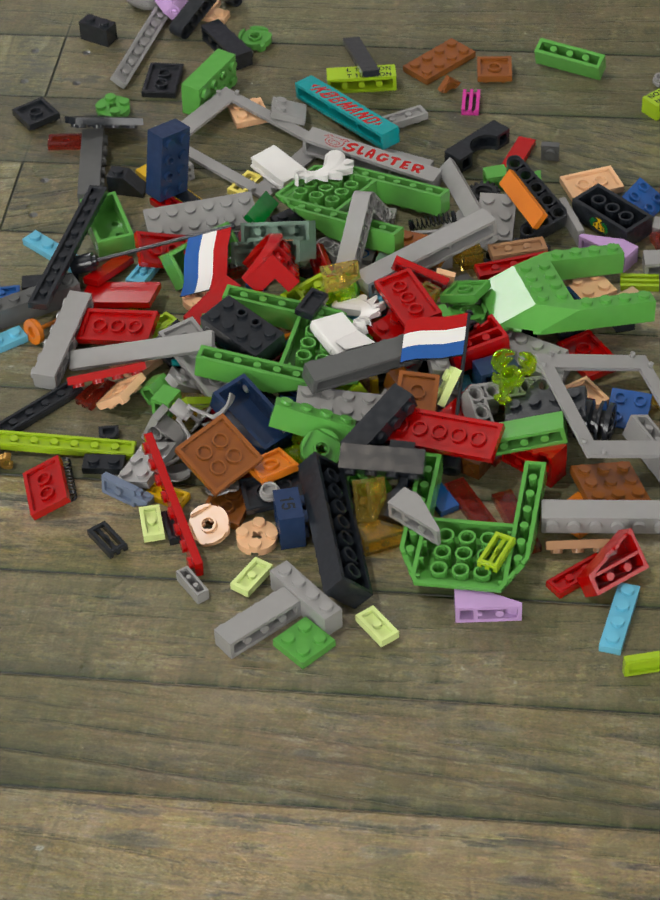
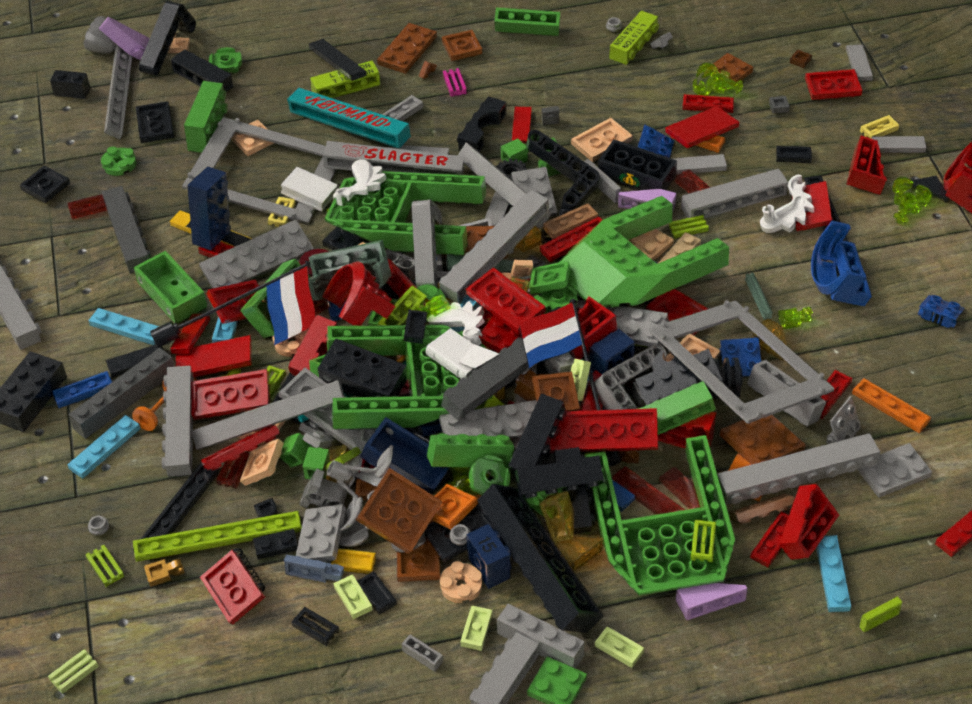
camera: 20 degrees left, 5 degrees up
black plate [28,185,108,311] -> none
black plate [65,115,143,129] -> none
black slope [106,166,146,198] -> none
red plate [142,432,204,576] -> none
light nougat plate [187,504,230,547] -> none
green tile [243,191,279,223] -> none
light grey plate [270,97,307,126] -> none
clear yellow slope [319,259,361,293] -> none
light grey slope [388,487,441,546] -> none
red tile [391,255,450,292] -> none
black piece [408,210,457,231] -> none
clear neon green animal [491,348,537,405] -> none
orange tile [499,169,548,229] -> none

